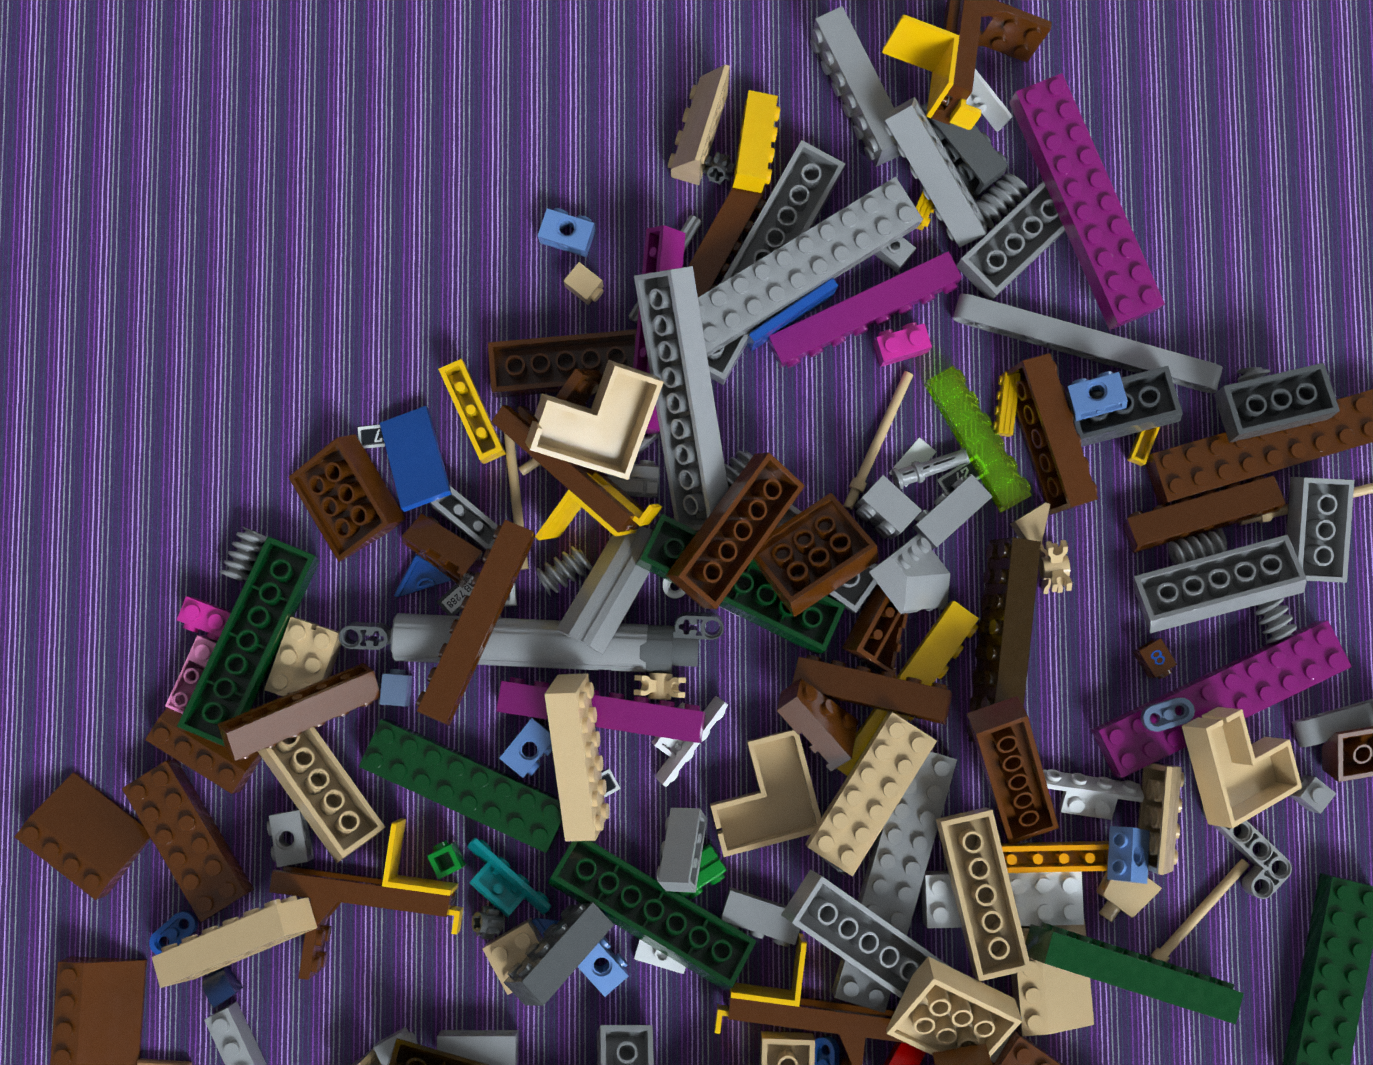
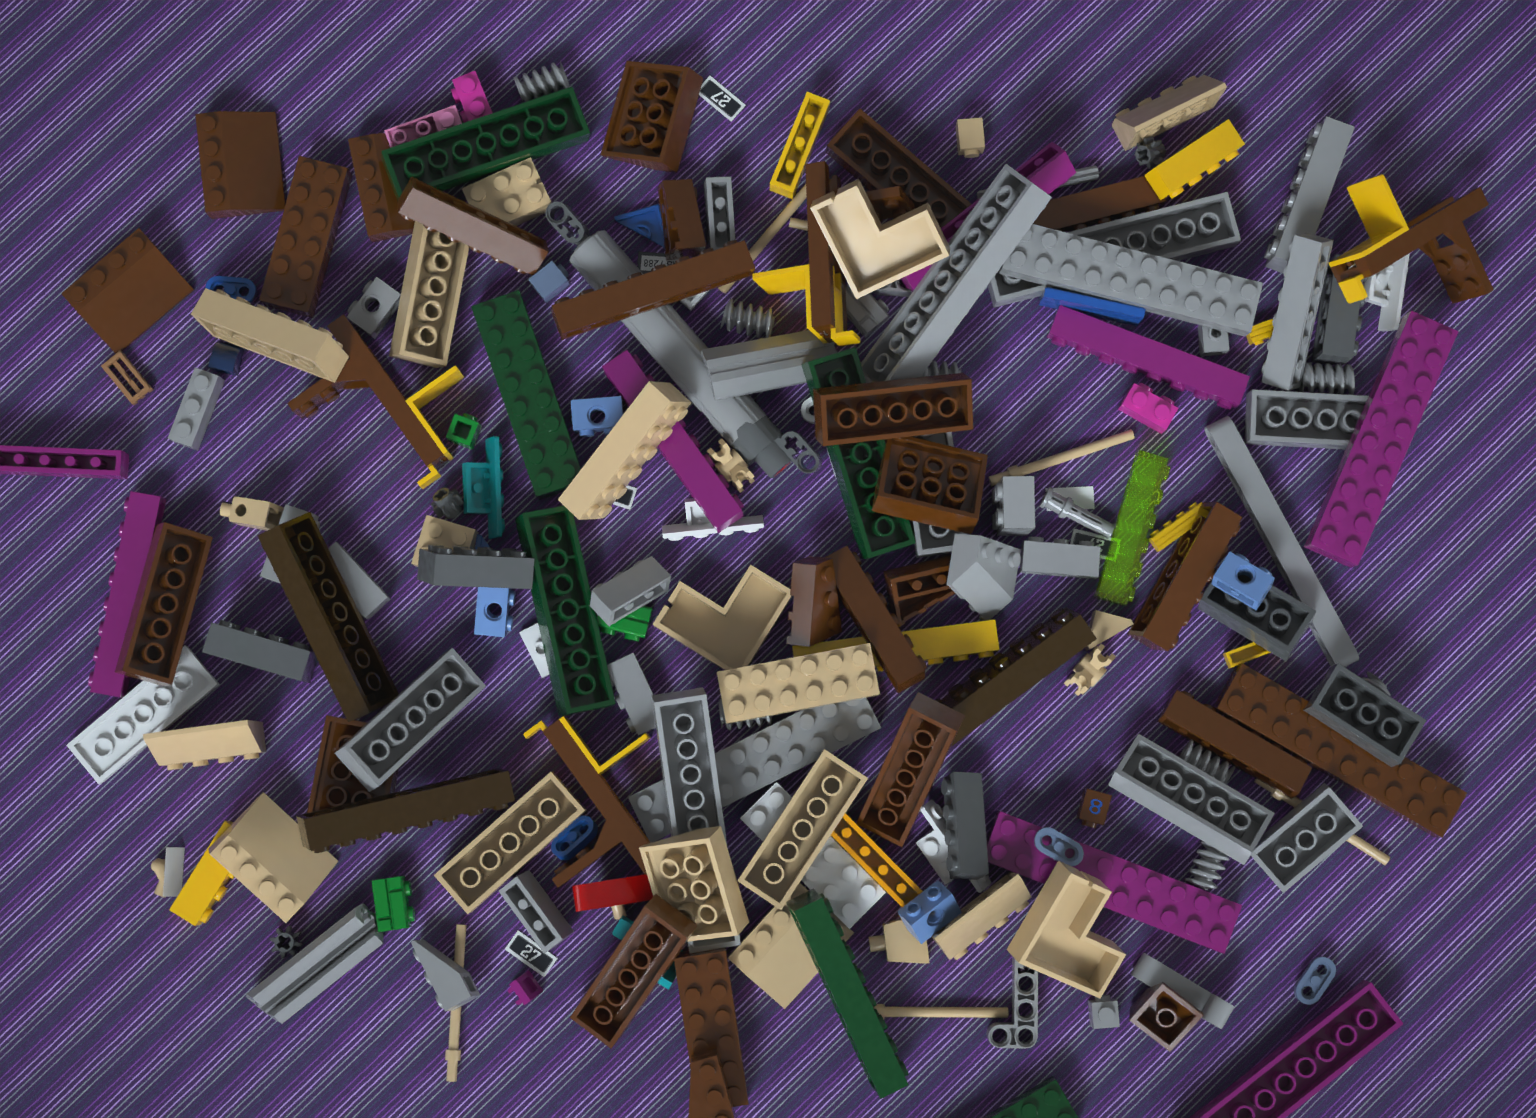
camera: 45 degrees right, 0 degrees up
blue tile [380,406,452,512] -> none
medium blue brick [538,208,596,258] -> none
none -> dark grey brick [941,772,989,880]

